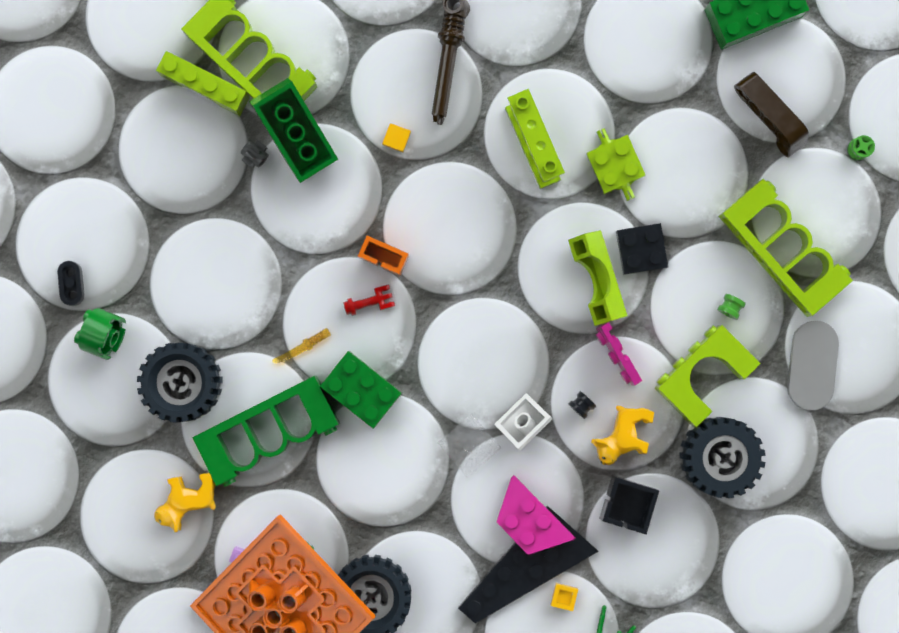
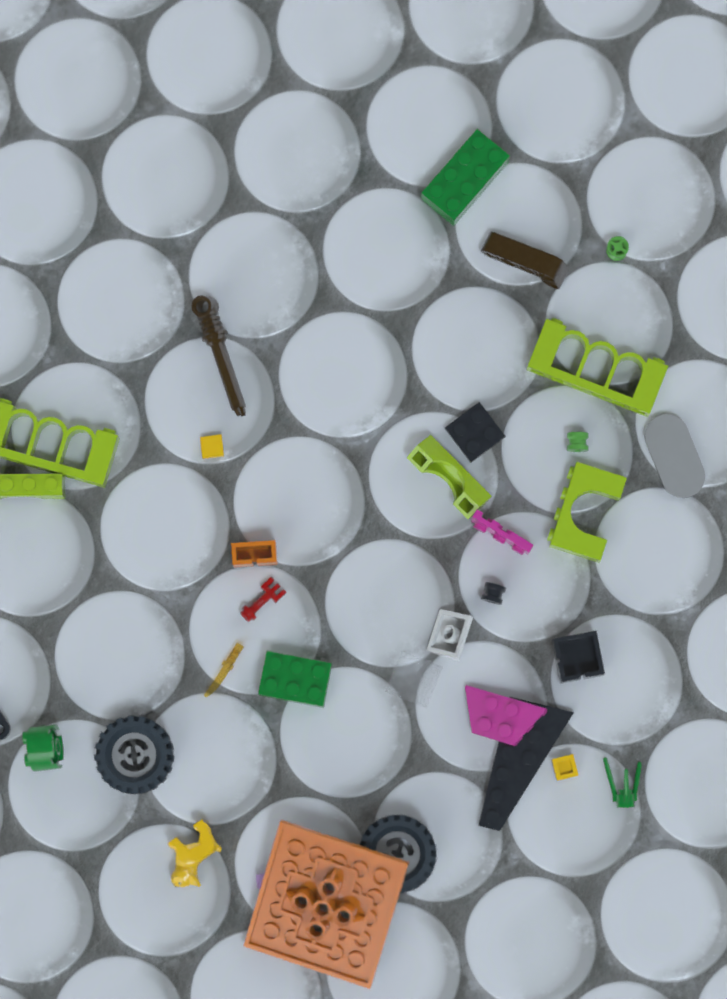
camera: 20 degrees left, 5 degrees down
green fence [192,376,340,487] -> none
dark grey gear [241,140,269,168] -> none
green brick [249,78,338,183] -> none
lime fence [505,88,565,189] -> none
lime plate [586,128,646,201] -> none
yellow animal [591,405,654,465] -> none
black wheel [679,417,766,499] -> none

